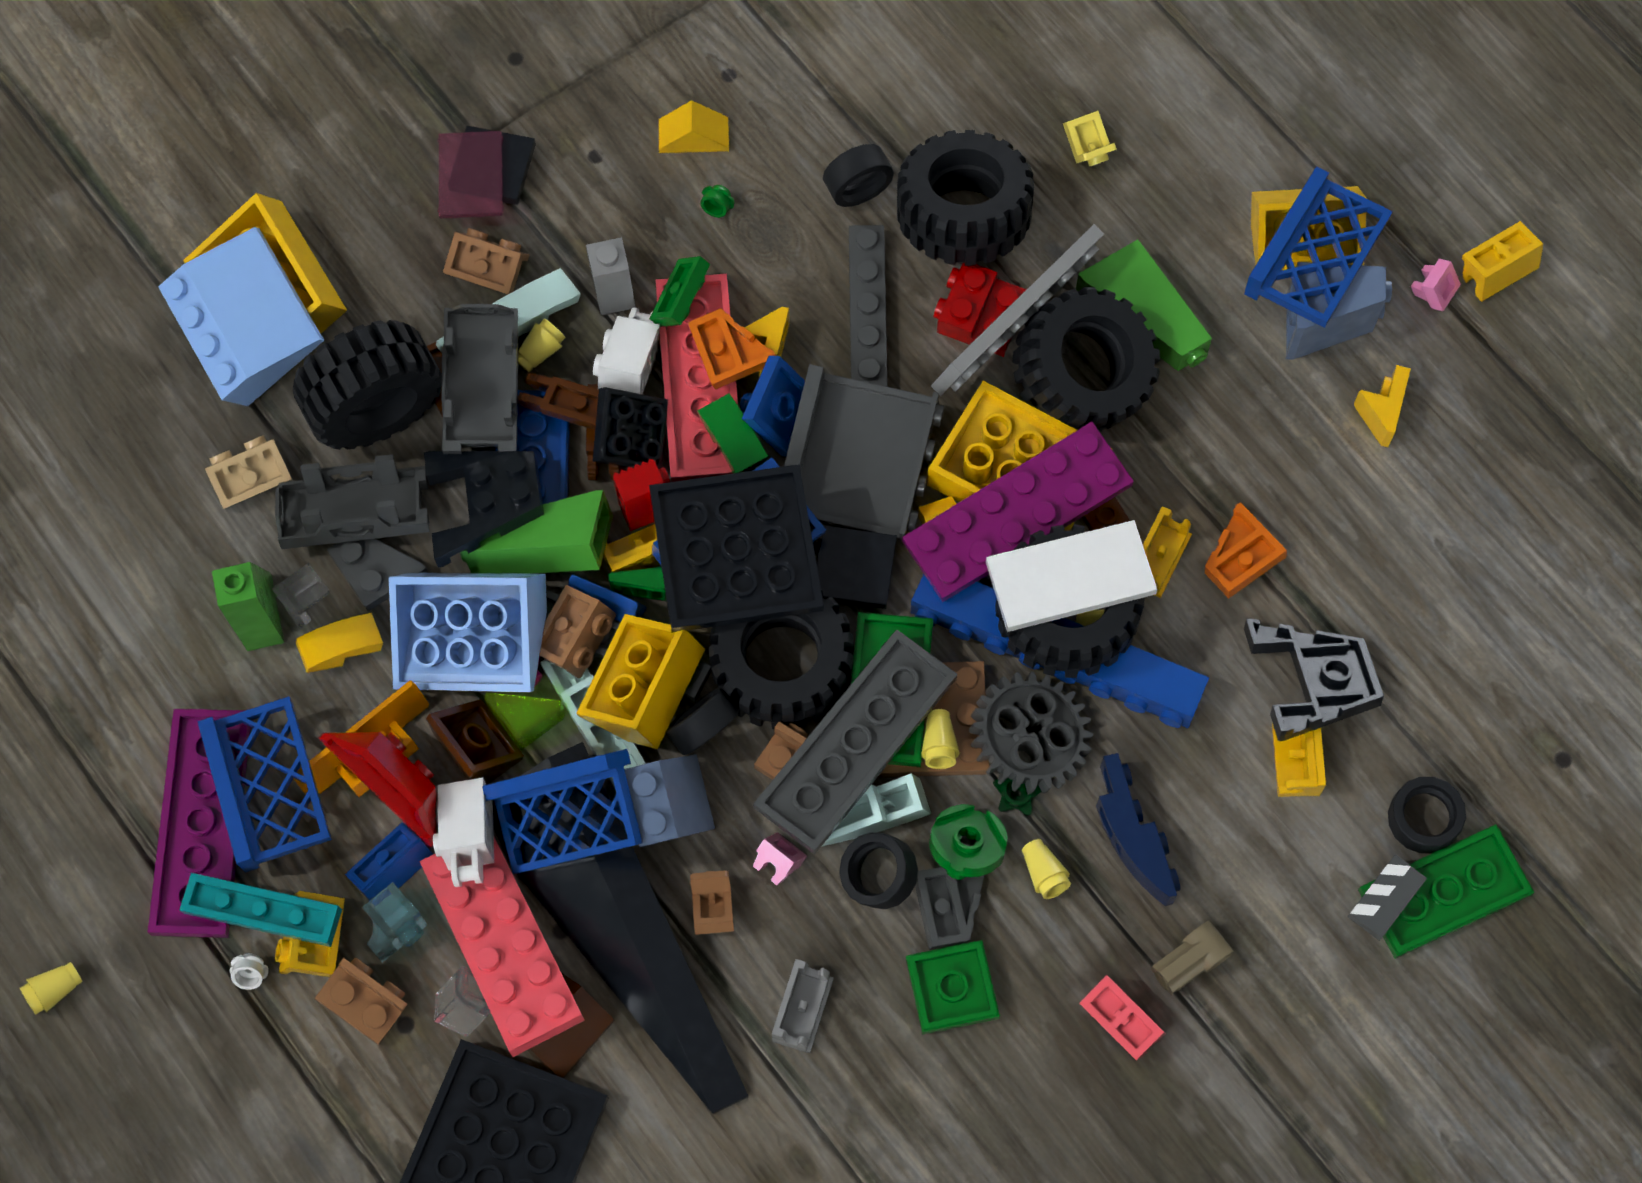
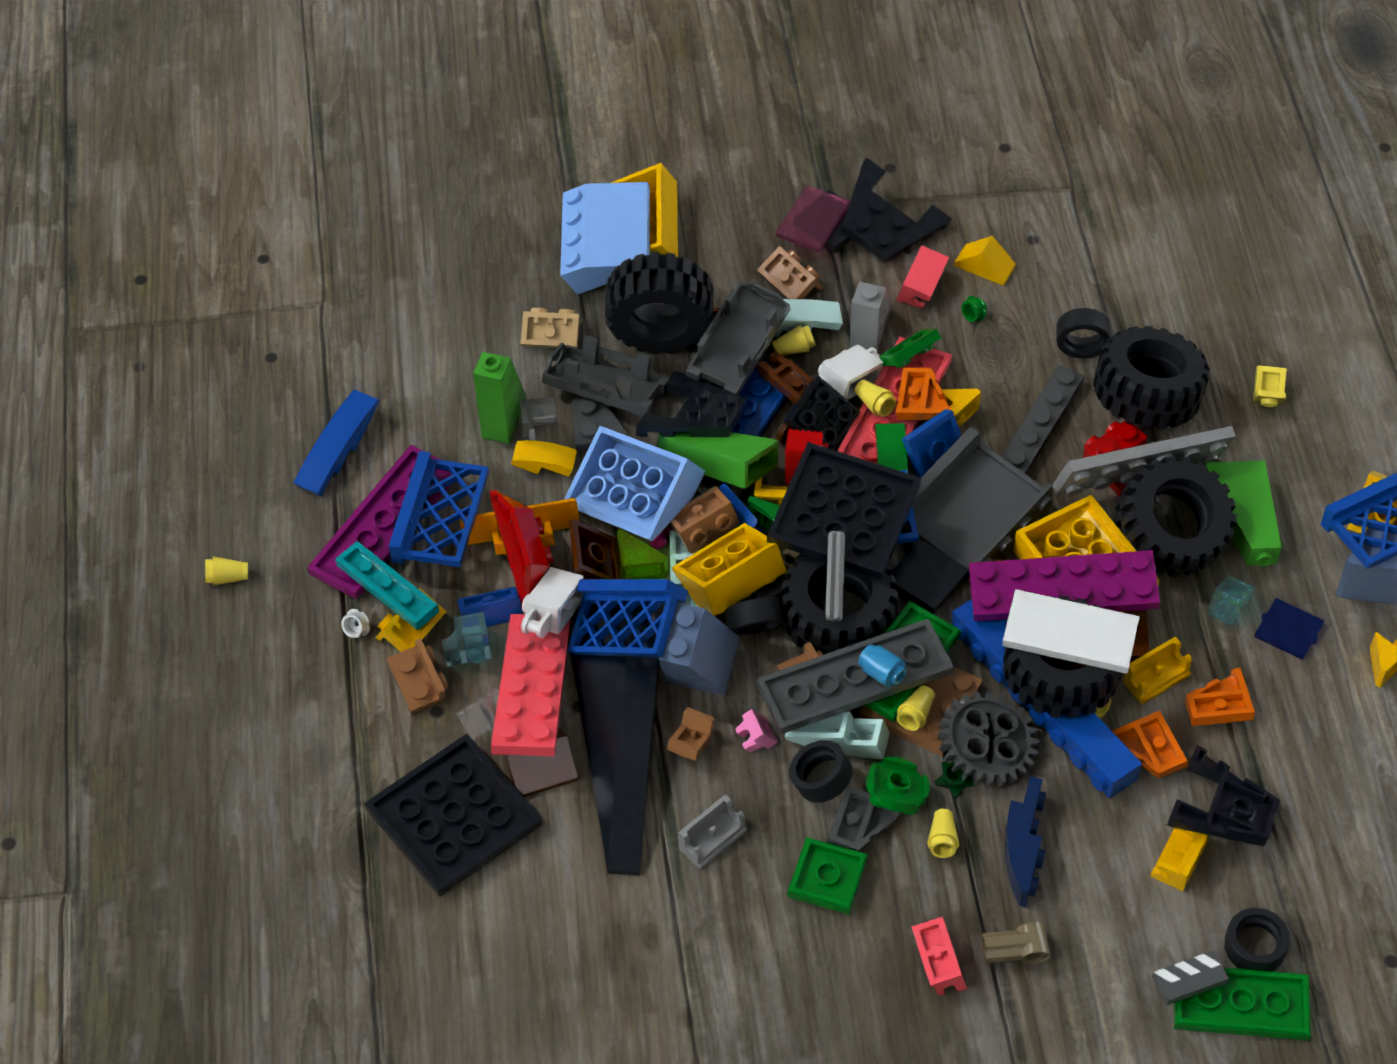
camera: 30 degrees right, 15 degrees down
none -> blue slope [293,389,380,497]
none -> light grey axle [825,531,845,622]
none -> black wing [840,157,952,263]
none -> light yellow cone [854,380,896,417]
none -> dark azure brick [858,644,906,687]
none -> coral hinge [896,245,949,308]
none -> orange wing [1112,710,1188,779]
none -> clear light blue bracket [1207,575,1256,626]
none -> clear blue piece [1254,598,1325,660]

